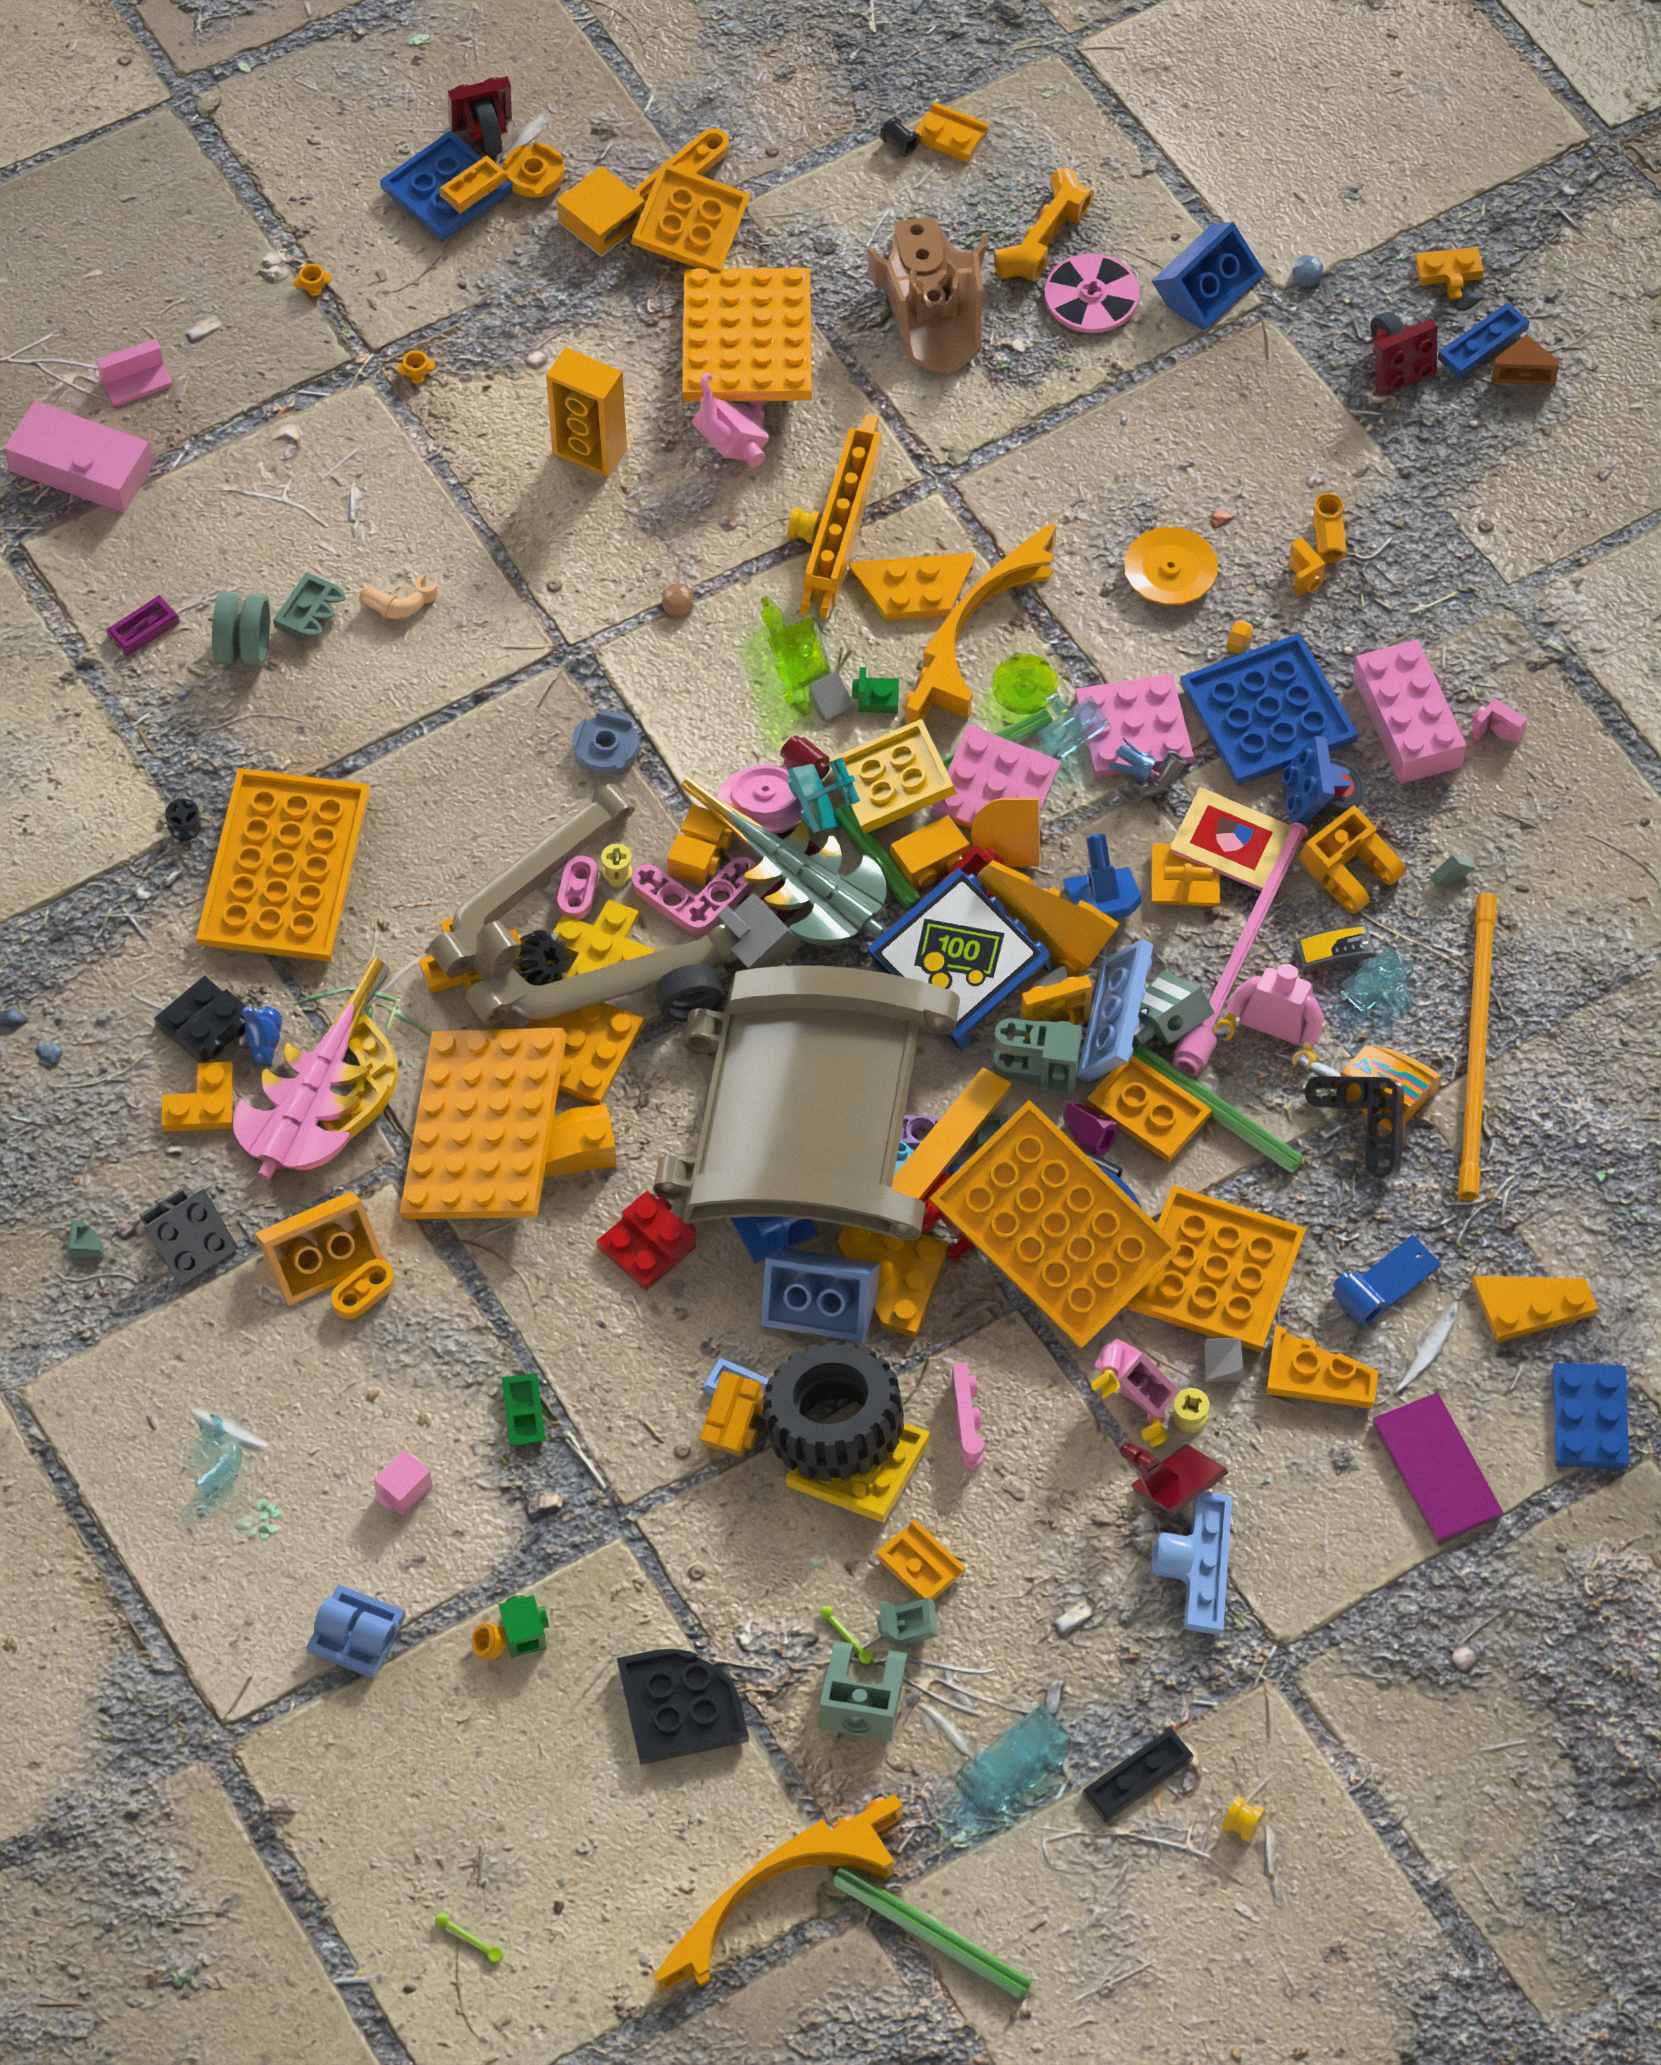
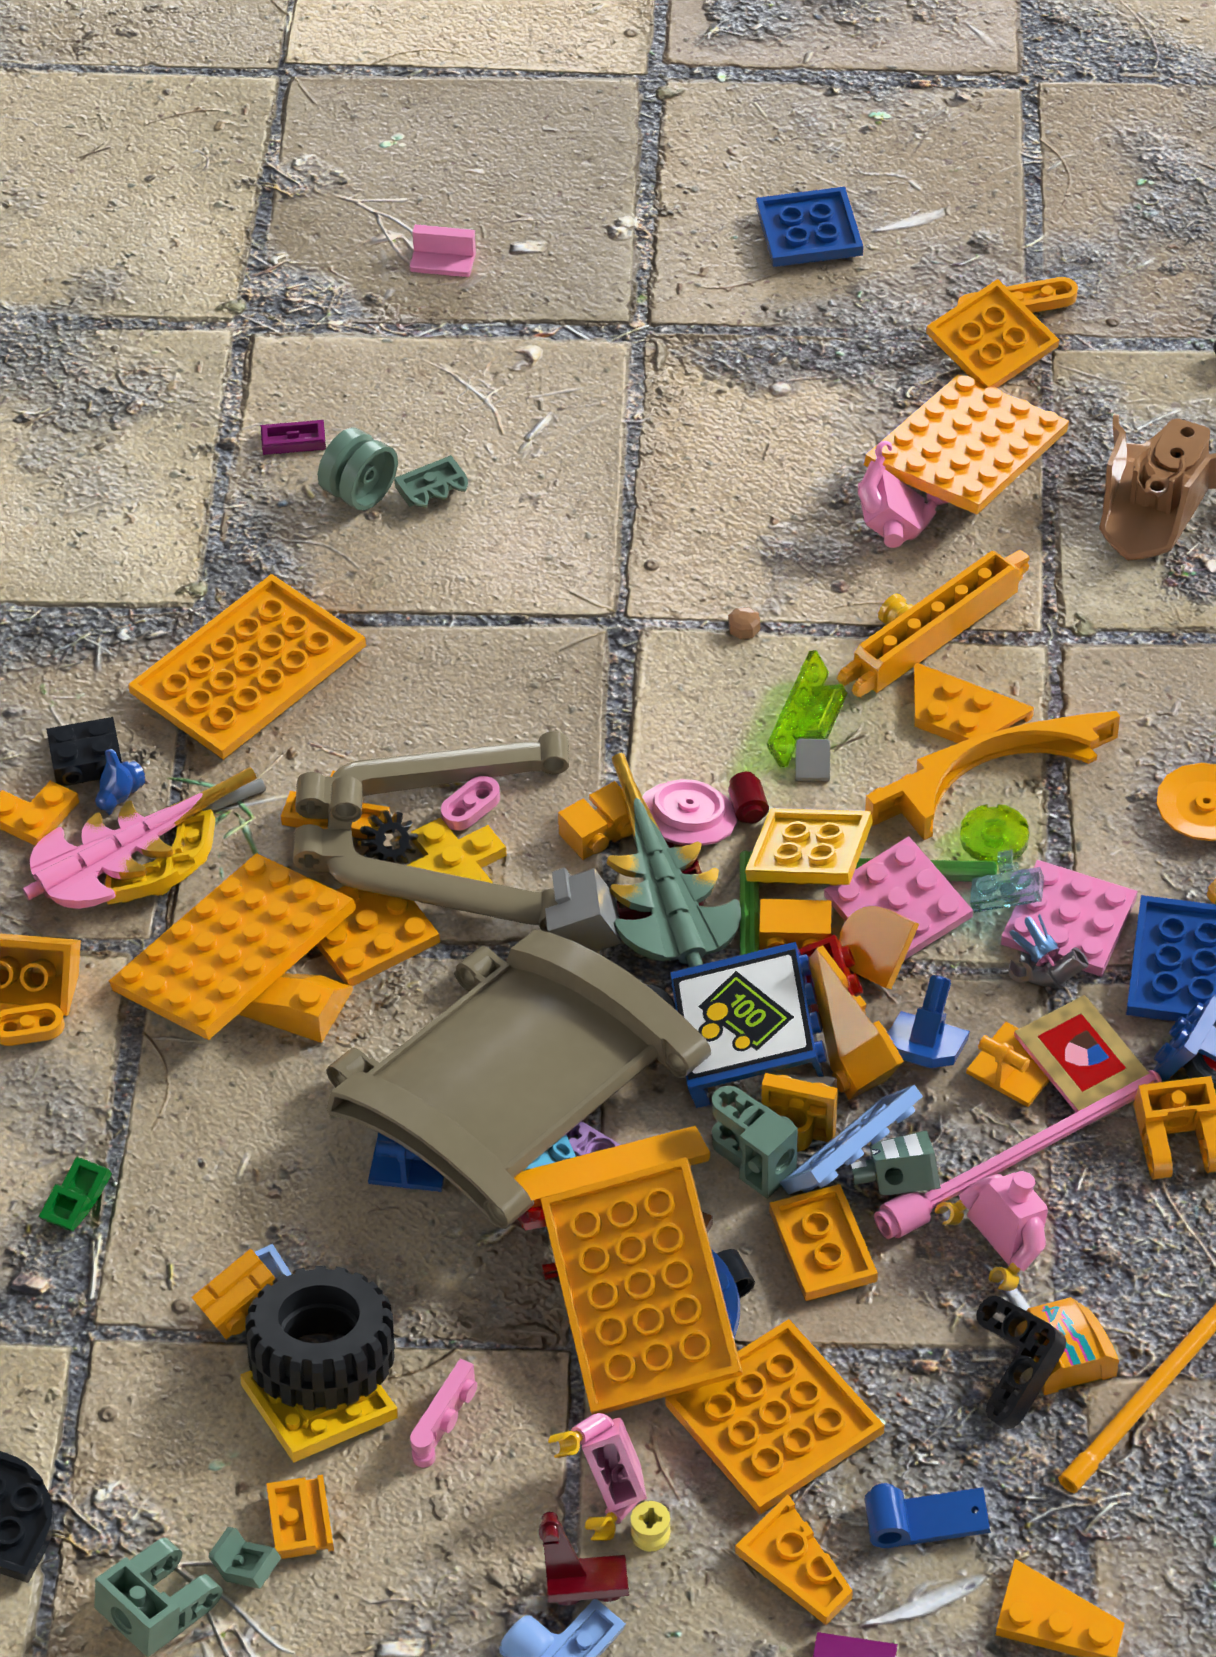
camera: 35 degrees right, 10 degrees down
bright pink brick [4,401,154,513] -> none
black wheel [165,798,201,841] -> none
light orange plate [294,264,331,296] -> none
light nougat piece [359,575,437,620] -> none
light orange plate [397,350,435,384] -> none
light orange plate [439,156,508,213] -> none
dark red plate [448,76,512,156] -> none
light orange plate [503,143,565,198] -> none
light orange brick [546,347,627,478] -> none
light orange piece [556,166,645,257] -> none
sand blue plate [572,711,640,776] -> none
red plate [596,1190,697,1291] -> none
light yellow bush [601,843,633,887] -> none
bright pink beam [632,857,756,936] -> none
black tyre [655,964,724,1022] -> none
medium blue slope [761,1247,880,1342] -> none
teal plate [787,757,861,833] -> none
lime hinge [819,1605,873,1667] -> none
light orange plate [837,1225,949,1339] -> none
green bracket [852,667,899,713] -> none
magenta rock [1063,1102,1119,1156] -> none
bright green axle [1132,1045,1303,1173] -> none
light grey slope [1203,1338,1243,1383] -> none
slope [1296,924,1376,973] -> none
clear light blue plate [1339,946,1413,1013] -> none

